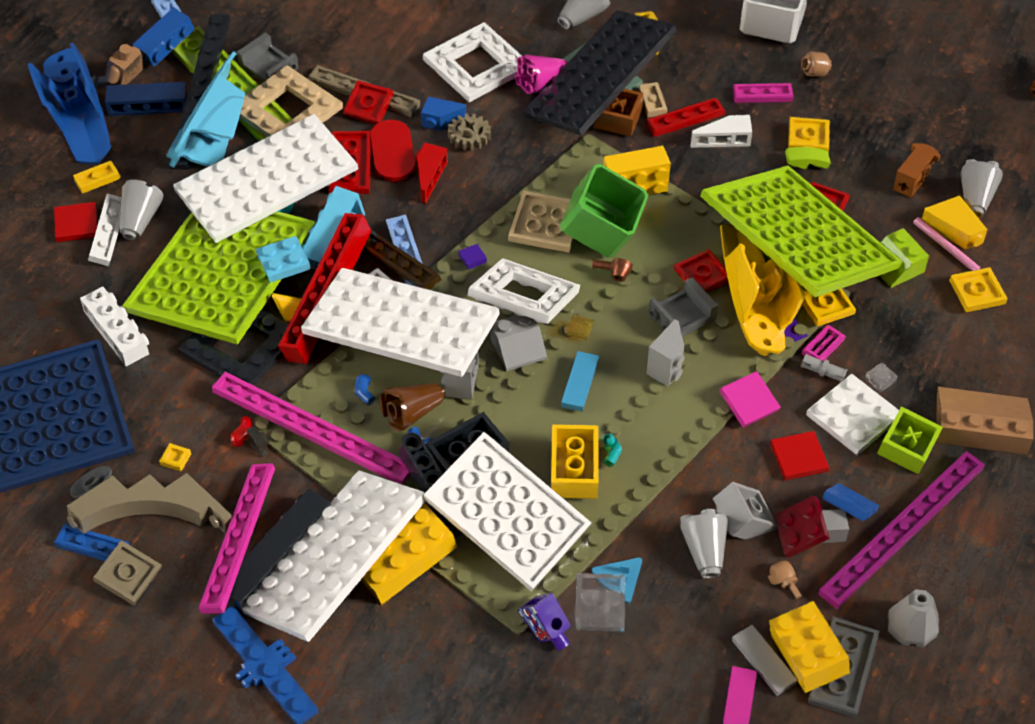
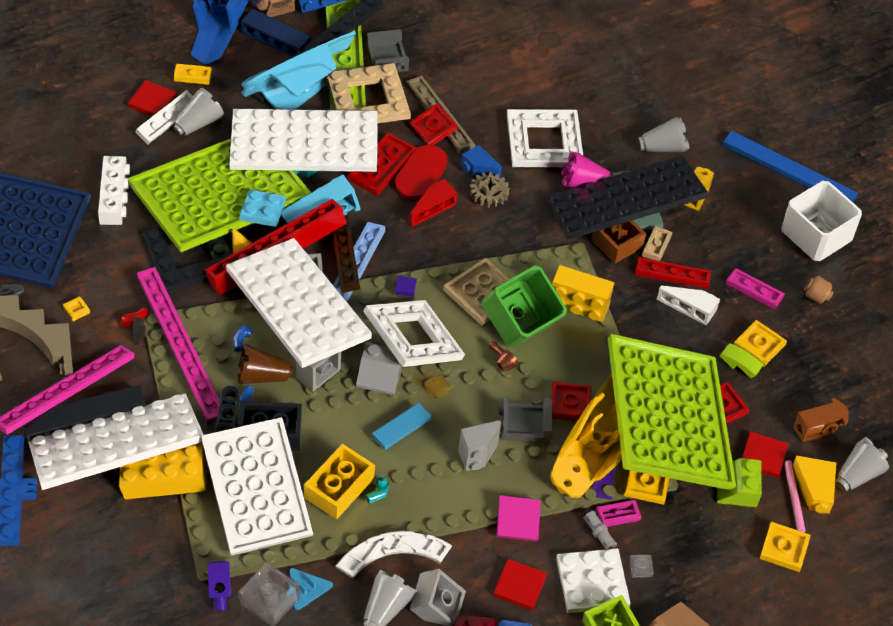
camera: 30 degrees right, 0 degrees up
none -> white tile [336,531,452,579]
none -> red tile [742,431,788,478]

